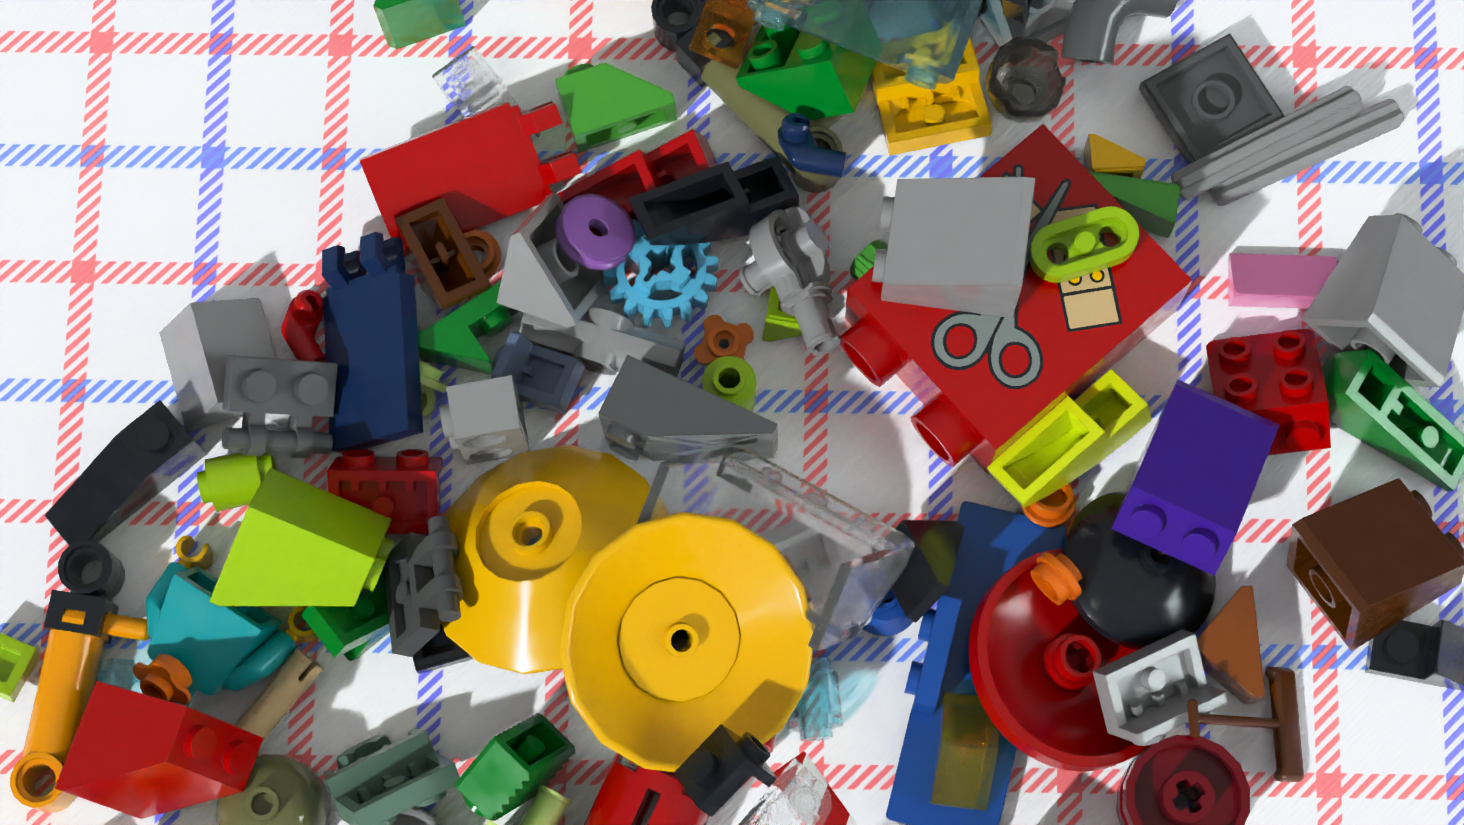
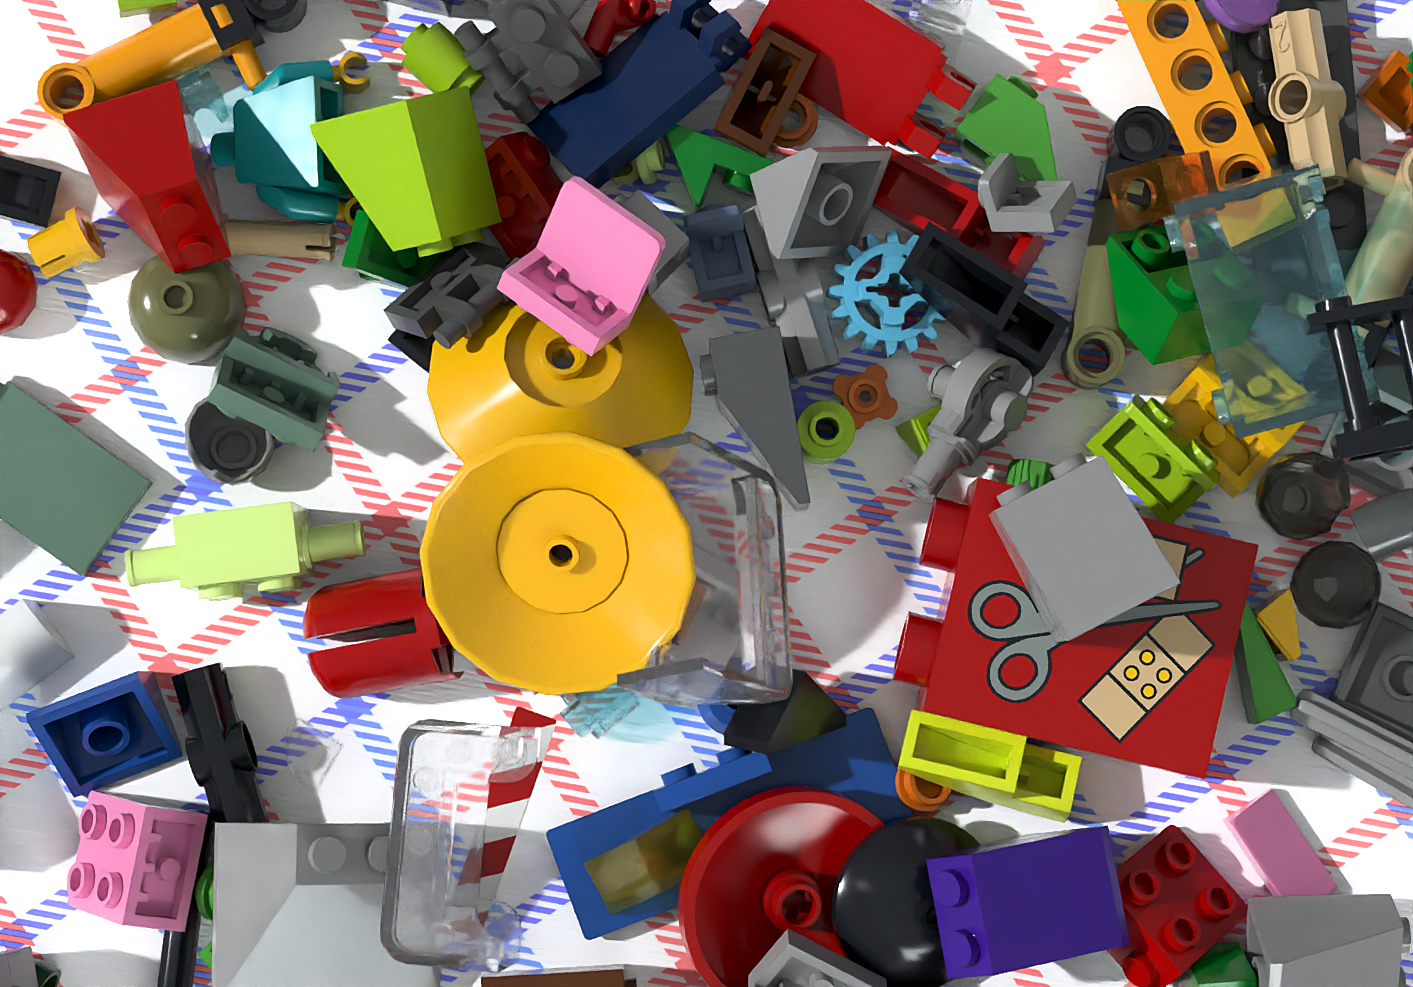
camera: 50 degrees right, 10 degrees up
orange plate [133,654,192,705] -> none
green brick [455,713,575,821] -> none
medium lavender piece [555,194,636,271] -> none
black bracket [674,724,778,817] -> none
dark blue arm [778,113,846,178] -> none
lime plate [1029,206,1139,283] -> none
orange plate [1030,552,1082,605] -> none
none -> bright pink bracket [496,176,666,356]
none -> light grey bracket [978,153,1078,236]
none -> lime bracket [1086,393,1220,524]
none -> clear smoke hair [1290,540,1382,630]

